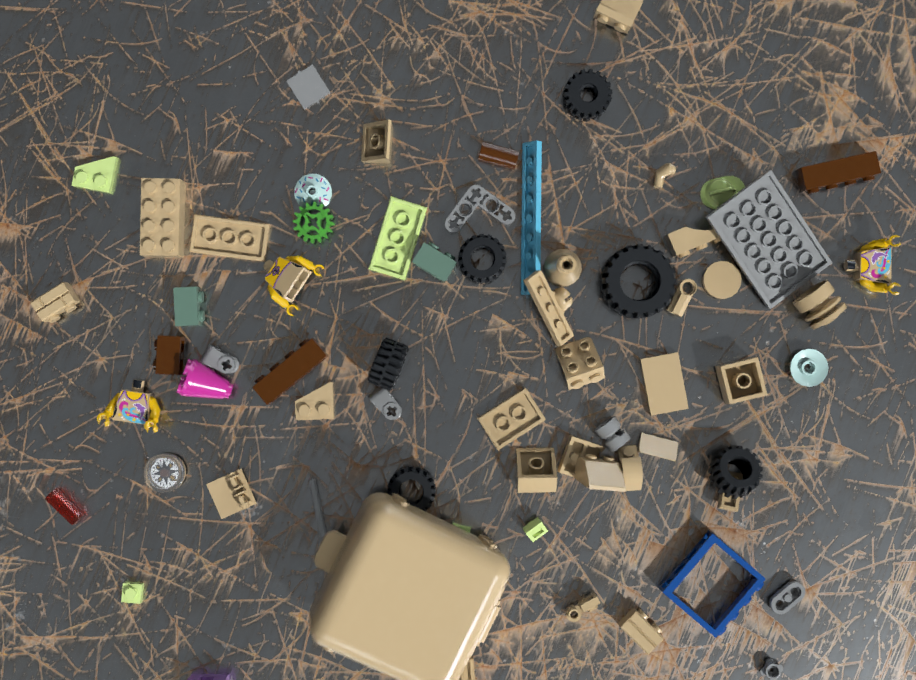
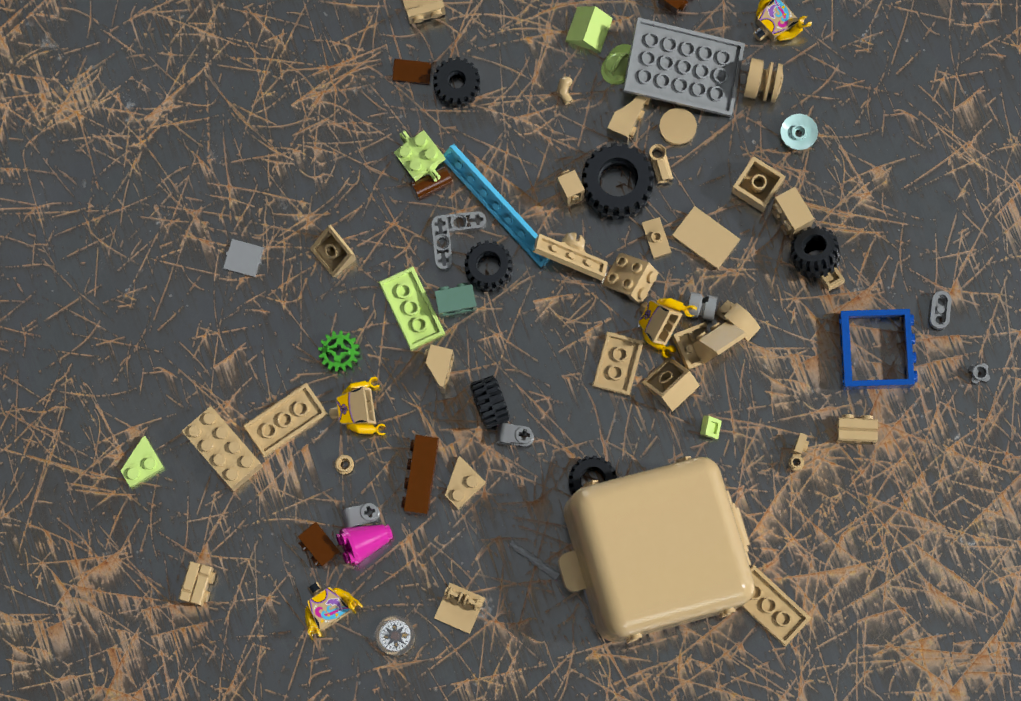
camera: 35 degrees left, 10 degrees down
sand green brick [173,286,205,327] -> none
light aqua dish [294,174,332,211] -> none
tan cone [544,249,582,287] -> none
tan slope [637,433,678,461] -> none
none -> tan plate [335,455,354,474]
none -> reddish brown slope [392,59,432,85]
none -> yellowish green plate [394,130,446,182]
none -> tan slope [423,344,454,394]
none -> tan brick [557,170,585,207]
none -> yellowish green slope [565,6,613,53]
none -> torso [639,298,697,358]
none -> tan plate [641,217,671,259]
none -> tan brick [771,187,814,239]

